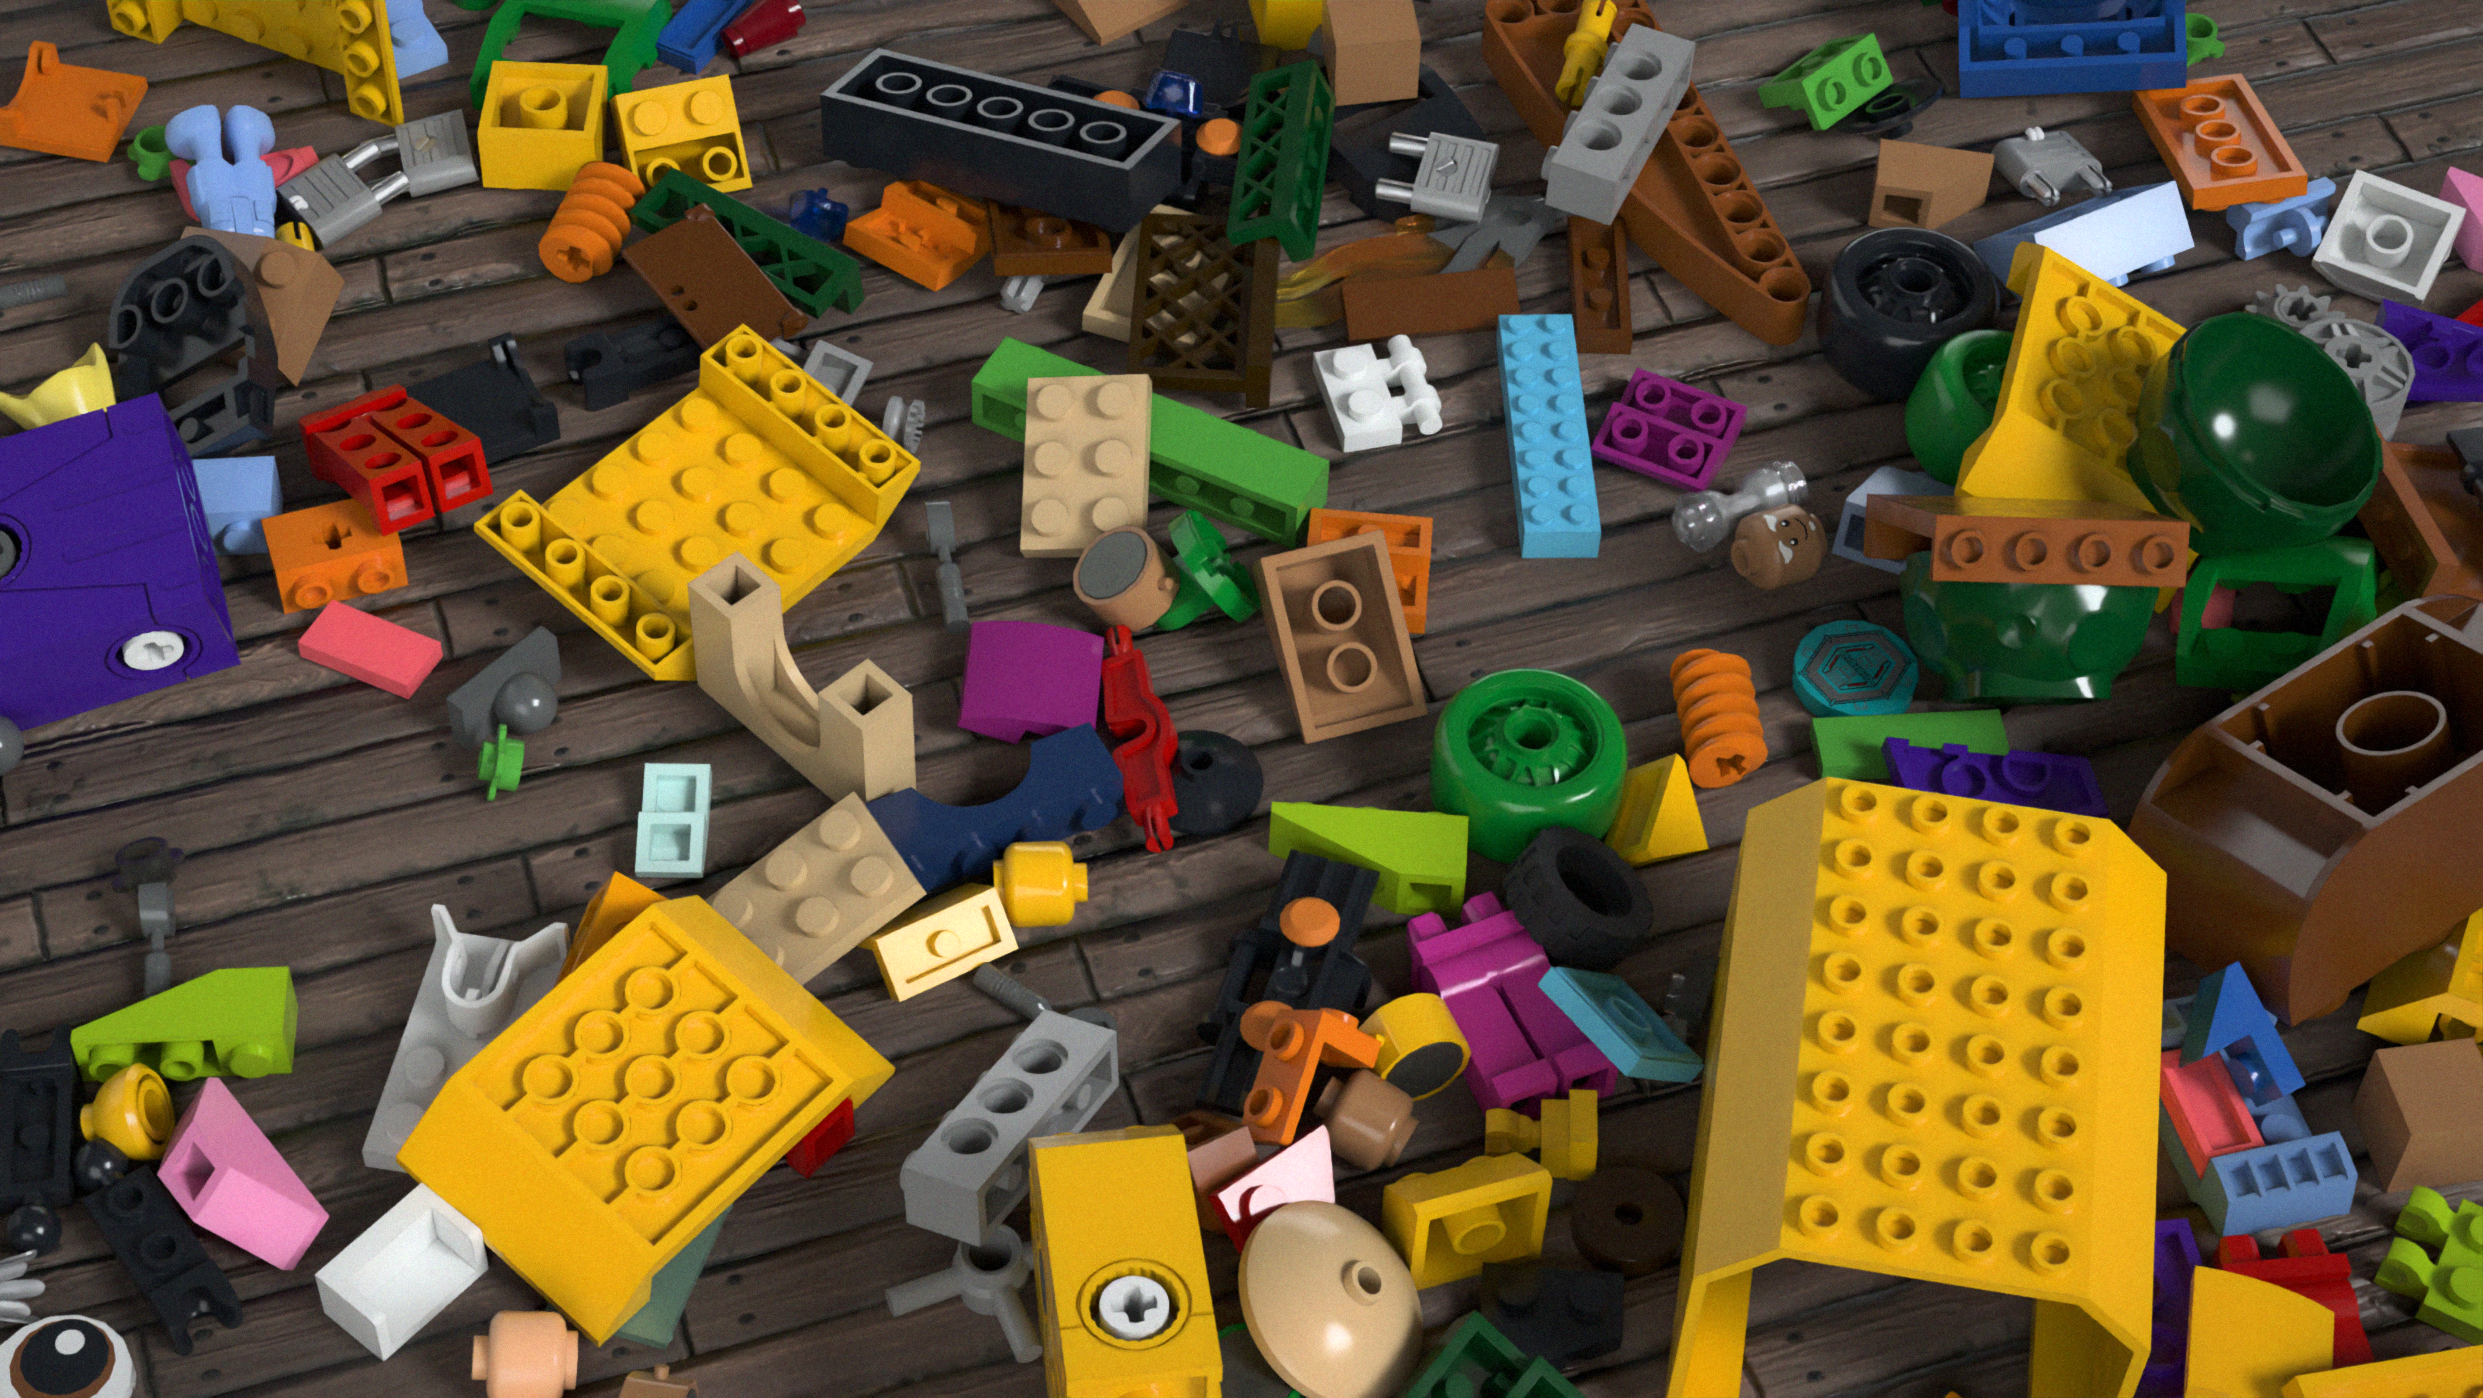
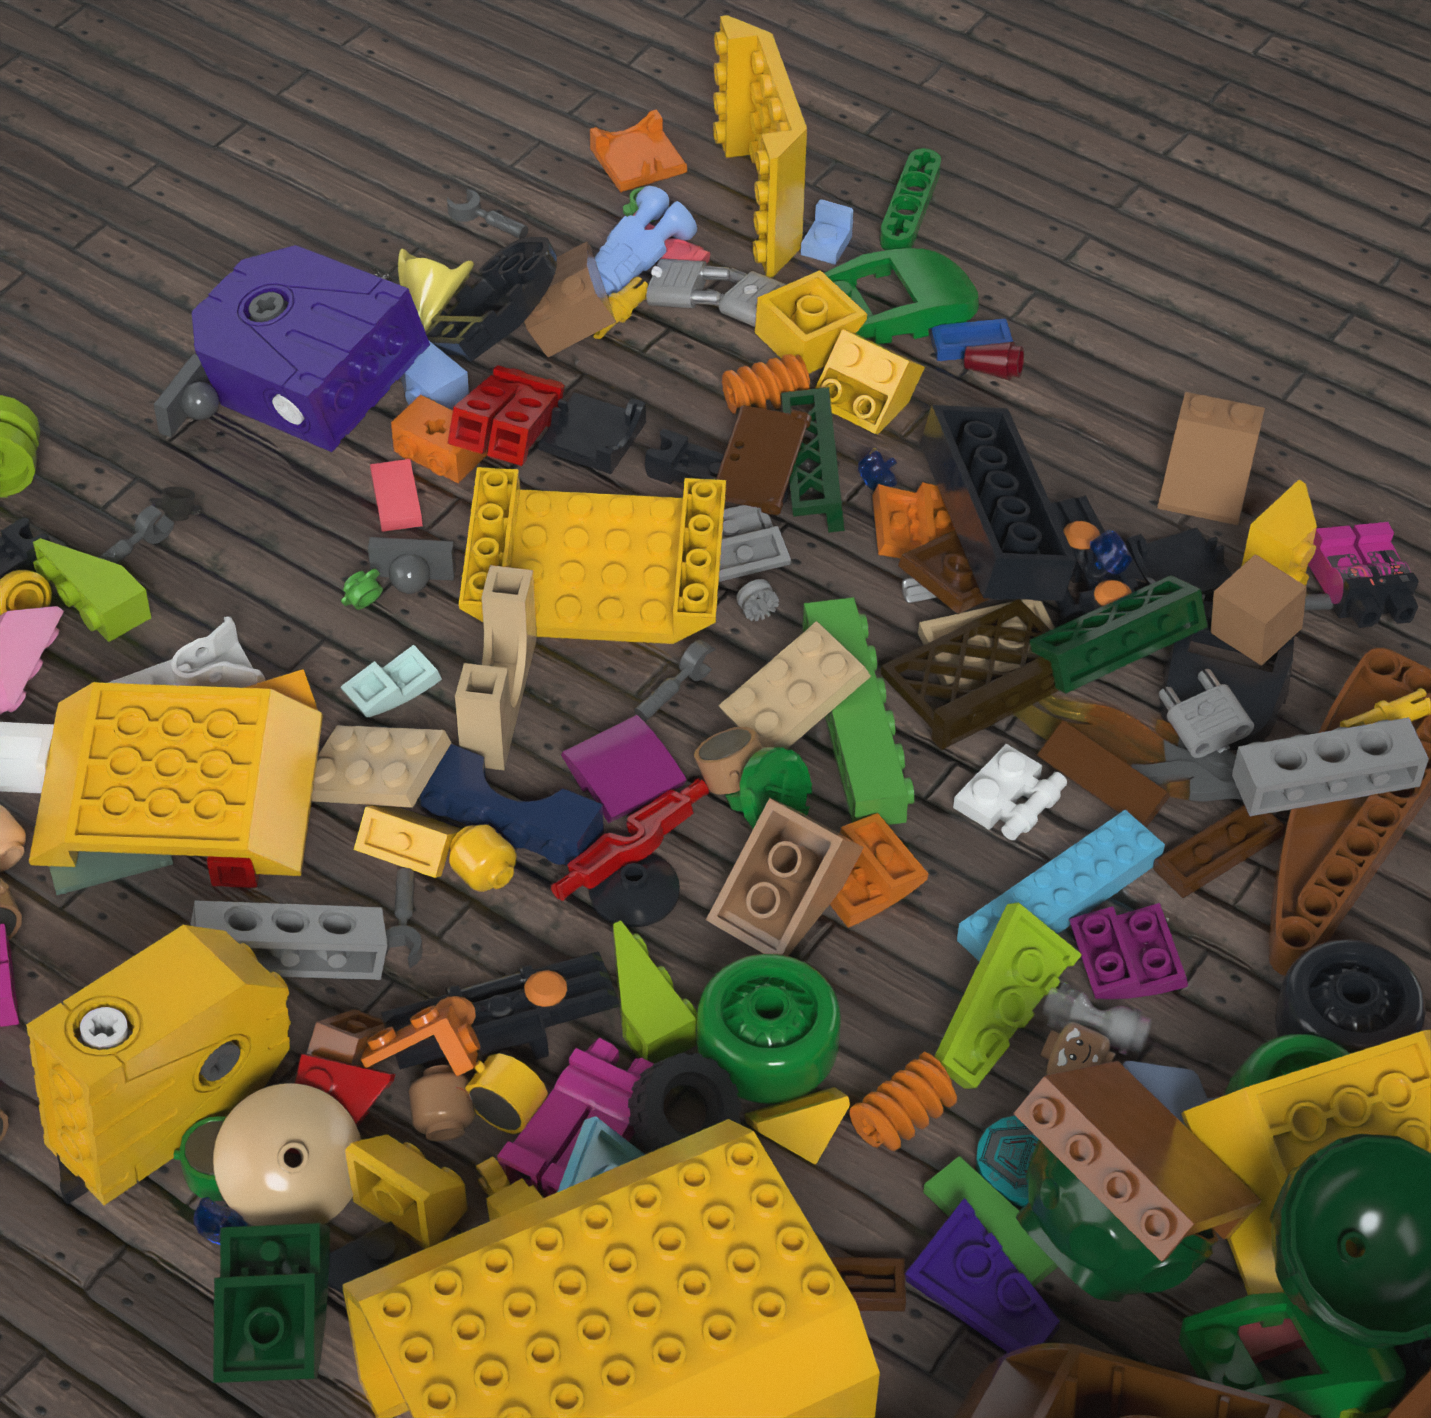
camera: 55 degrees right, 0 degrees up
none -> lime wing [934,902,1082,1089]

